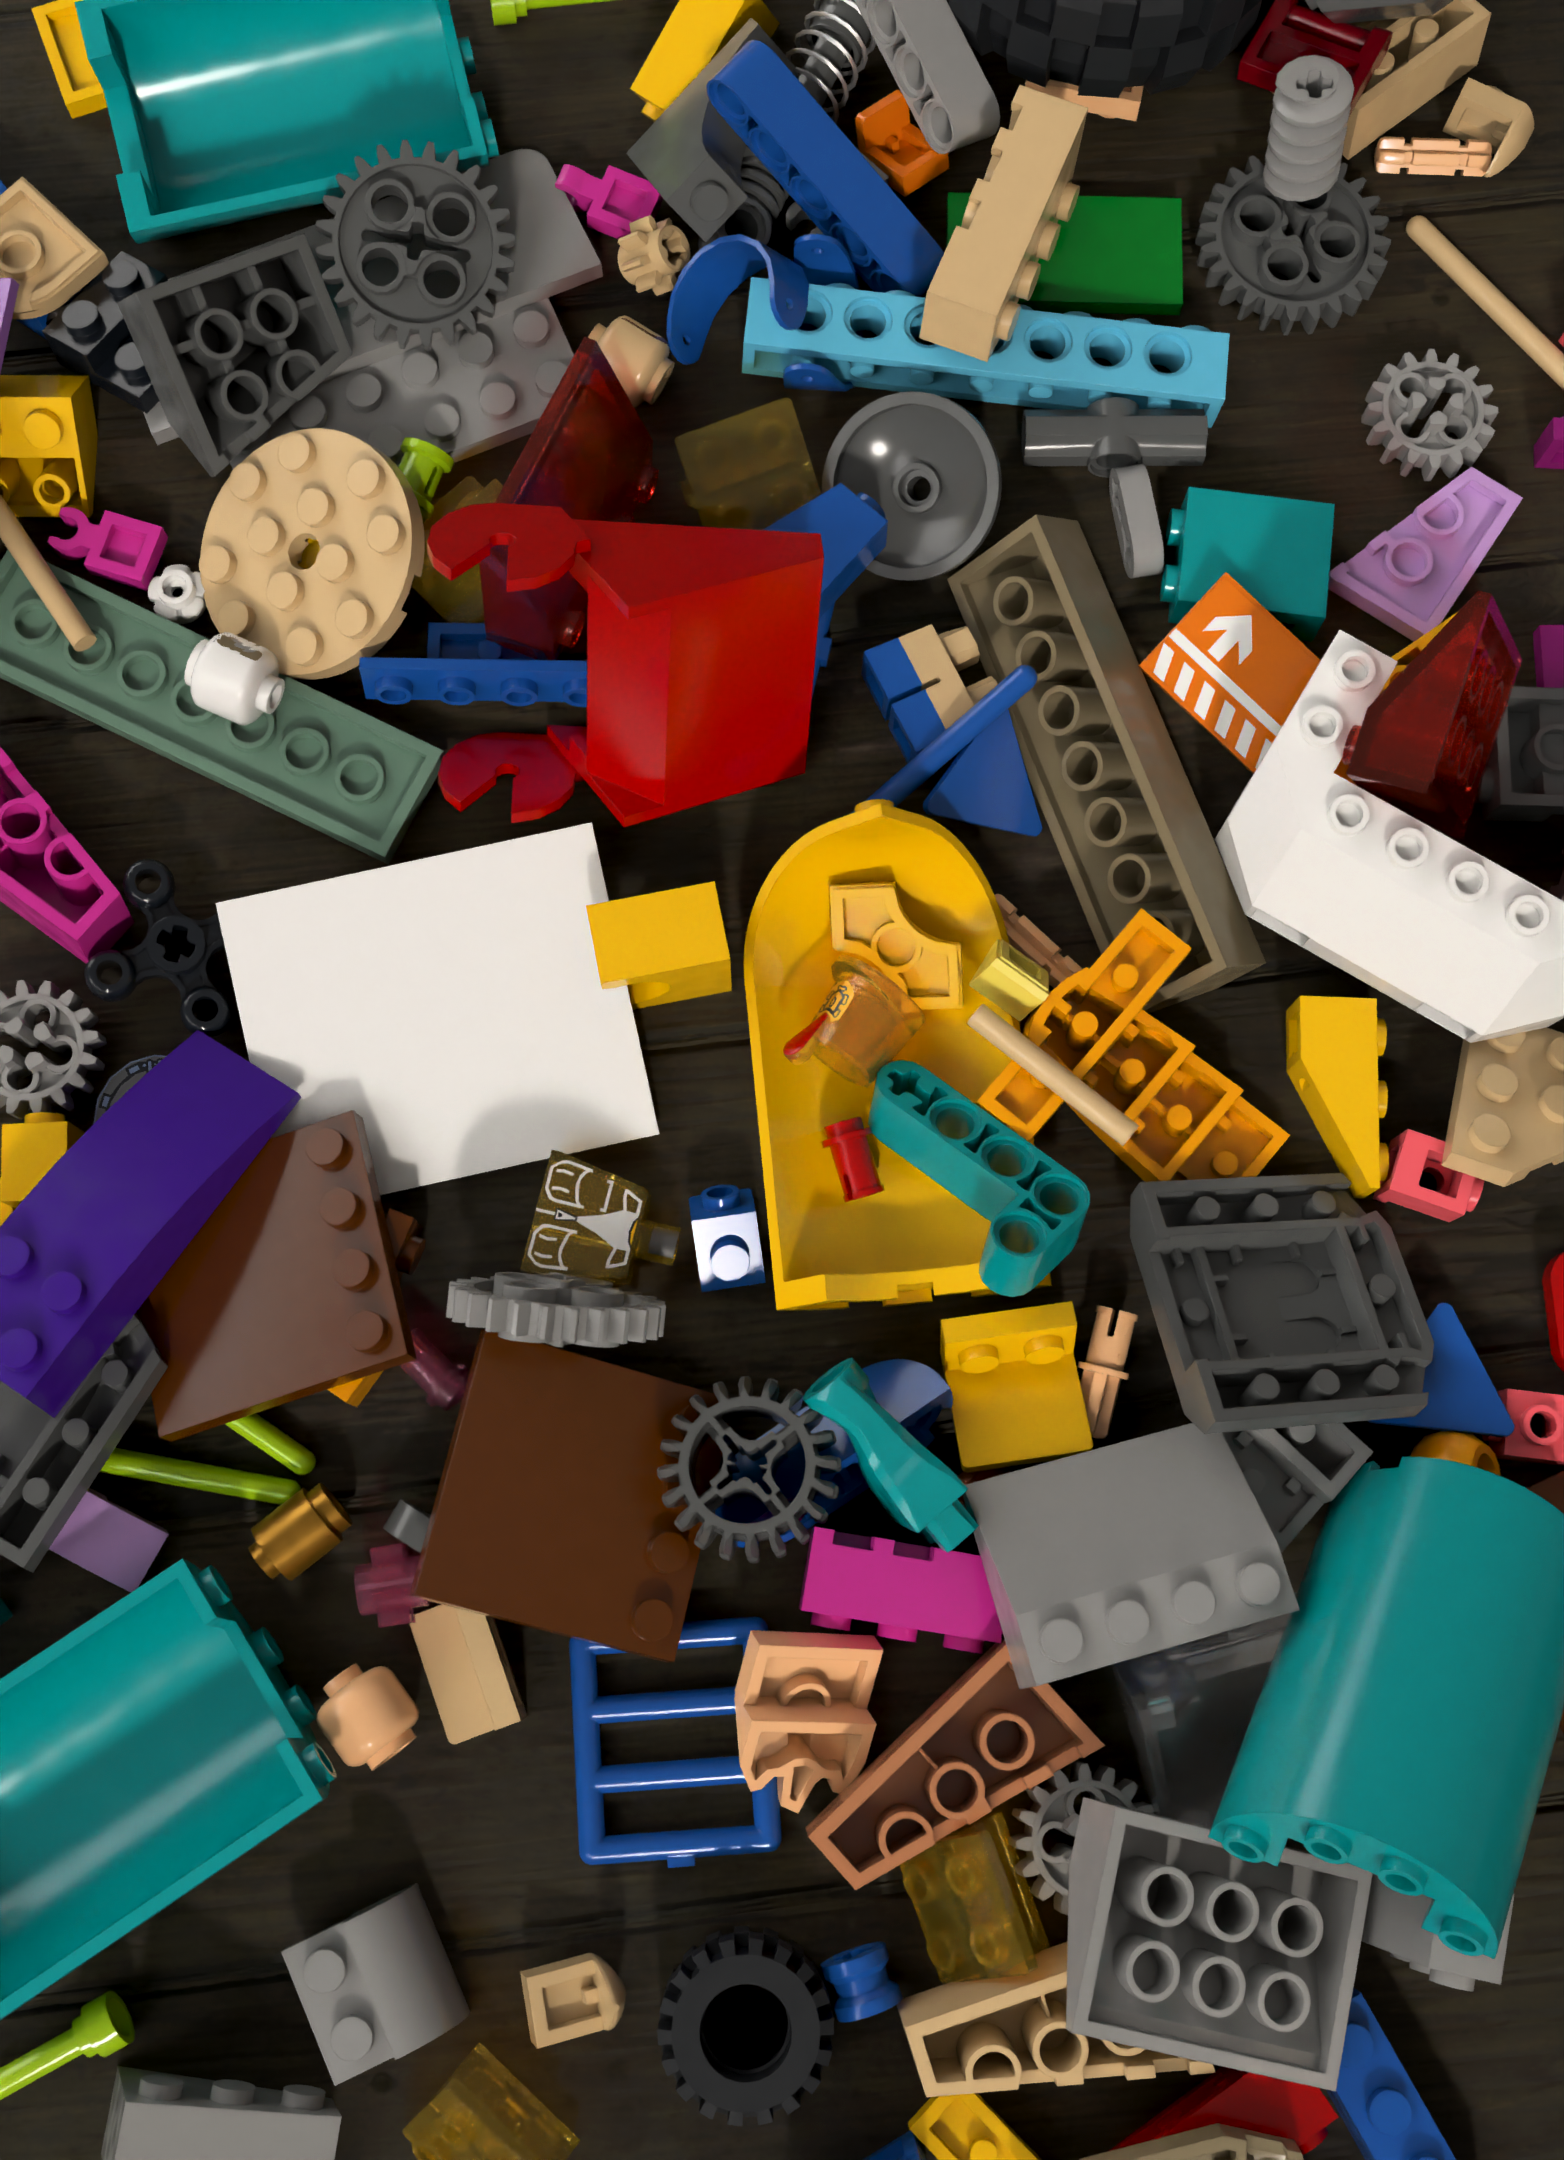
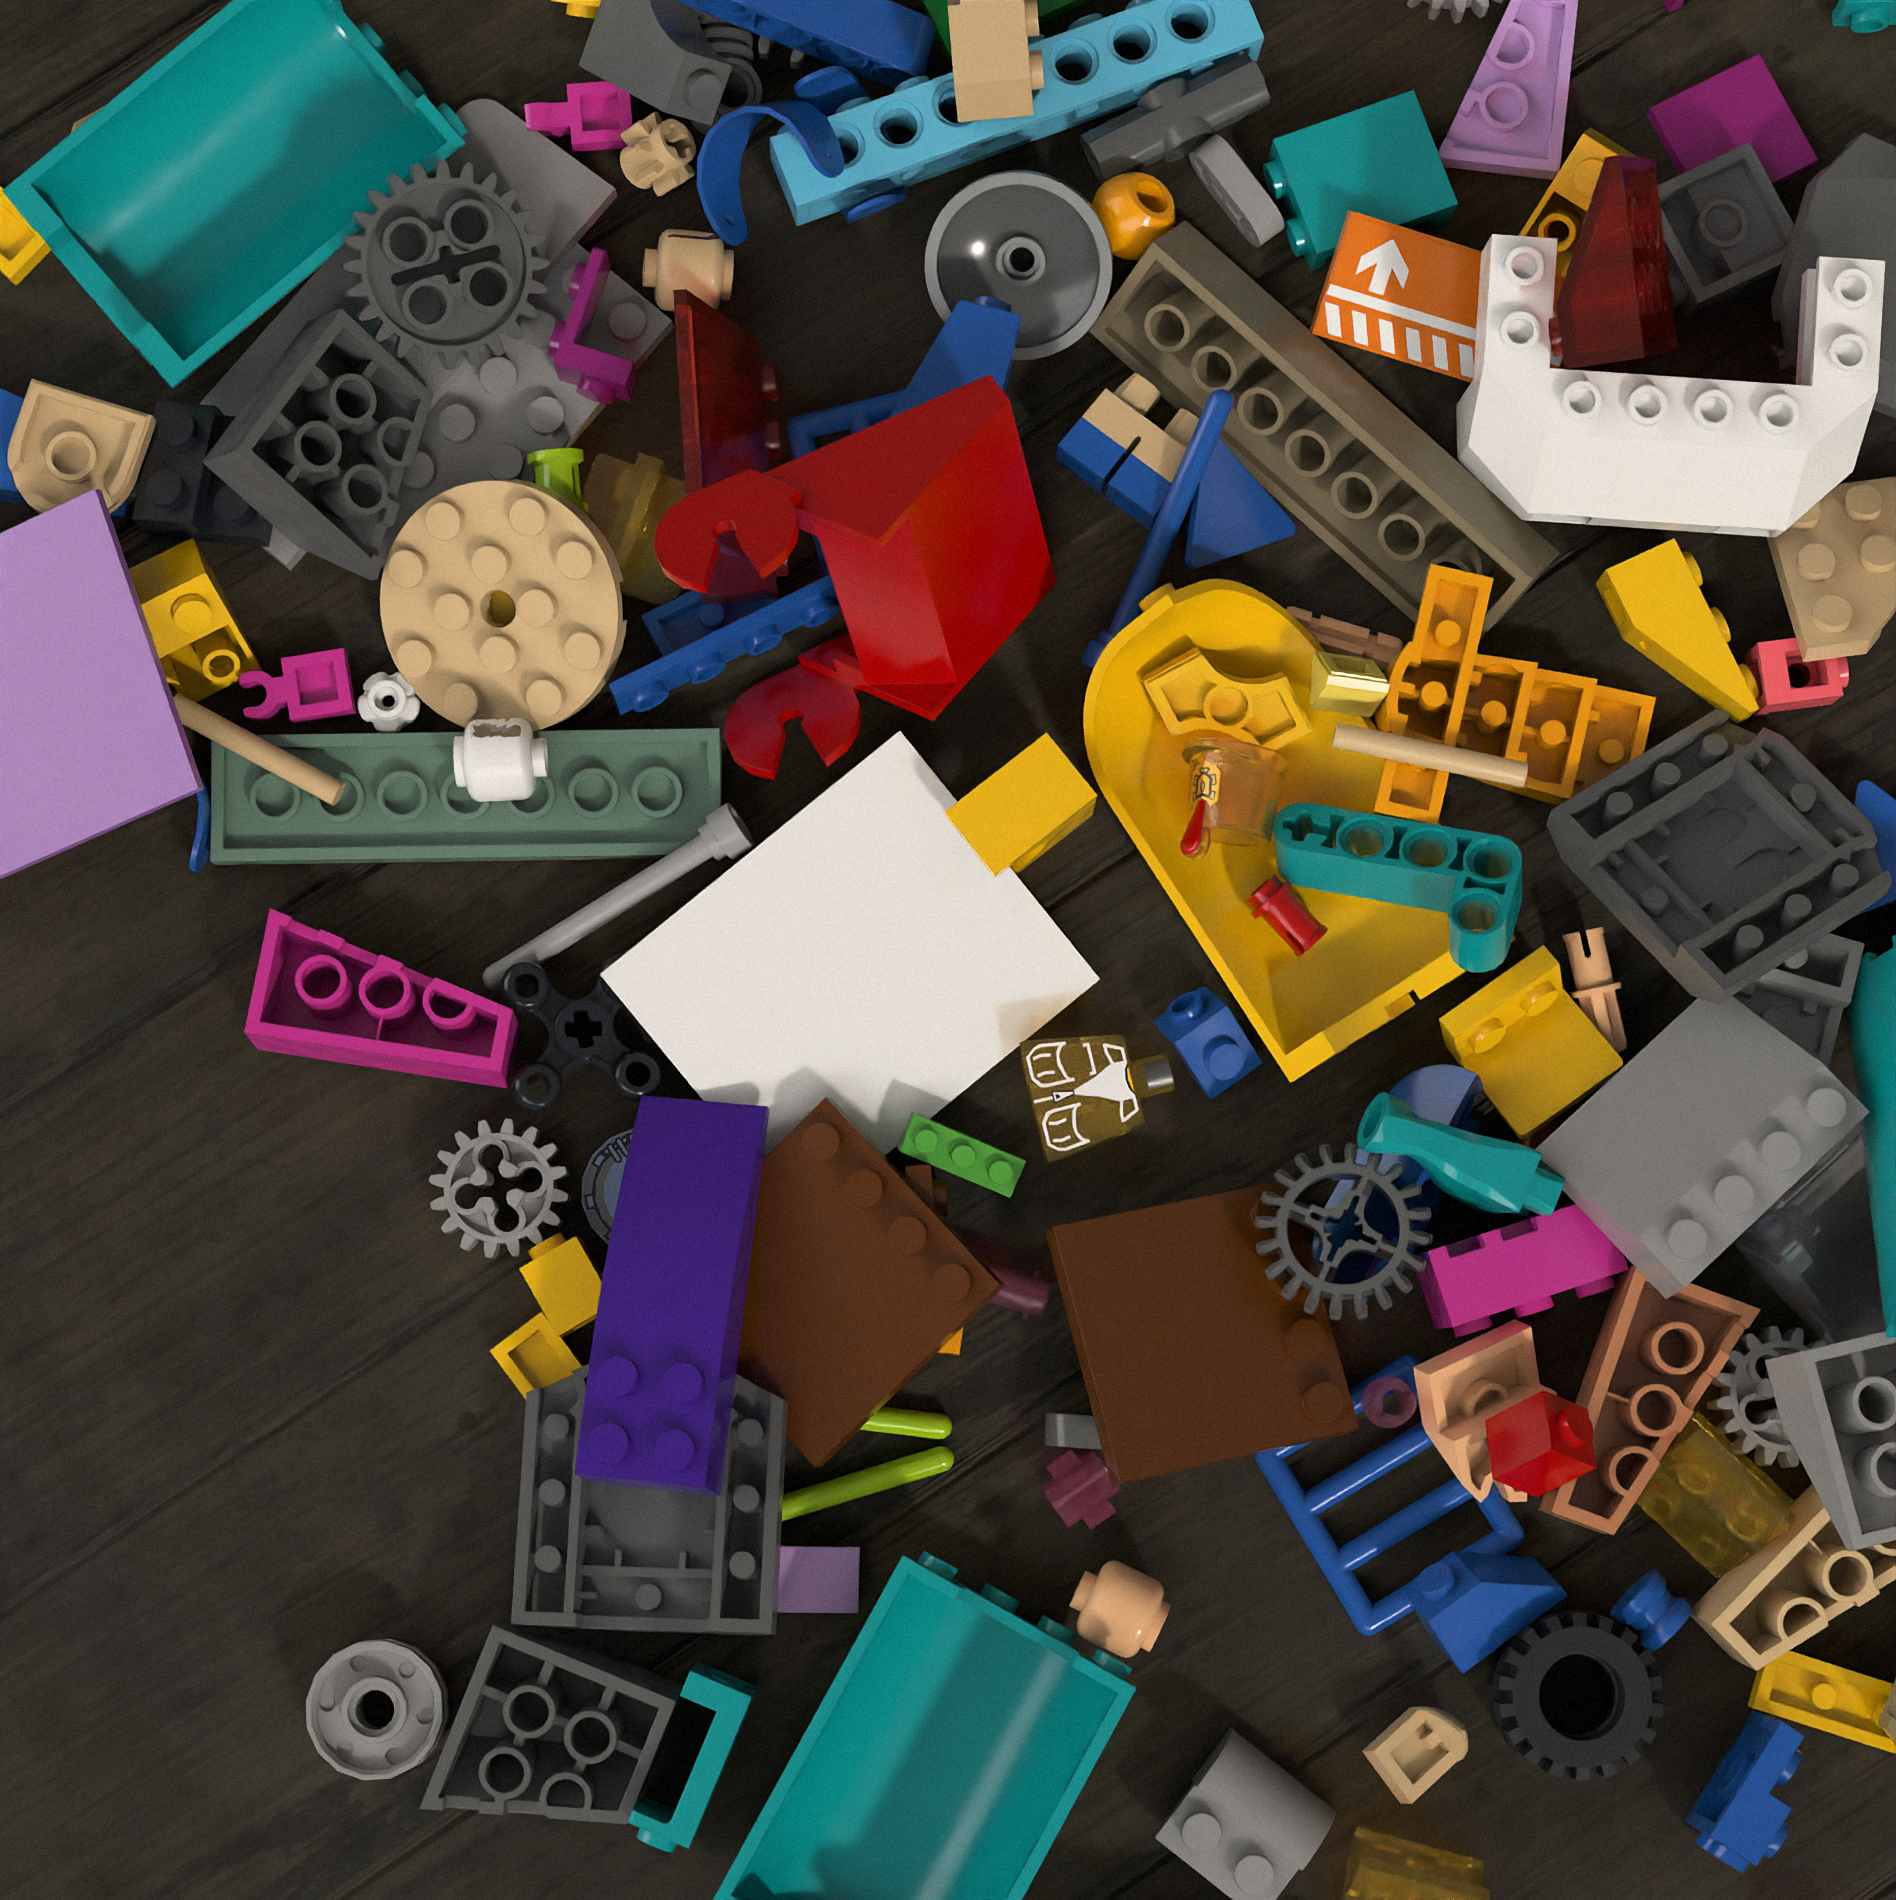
camera: 25 degrees left, 5 degrees up
pearl gold brick [248,1483,353,1581] -> none
tan panel [409,1604,528,1745] -> none
light grey gear [446,1272,666,1348] -> none
clear yellow bracket [675,397,821,530] -> none
none -> light grey piece [482,803,755,990]
none -> magenta bracket [548,247,639,404]
none -> bright green piece [897,1111,1026,1198]
none -> light orange piece [1091,172,1176,260]
none -> clear pink pin [1362,1376,1417,1428]
none -> blue slope [1400,1551,1567,1674]
none -> red brick [1485,1390,1597,1498]

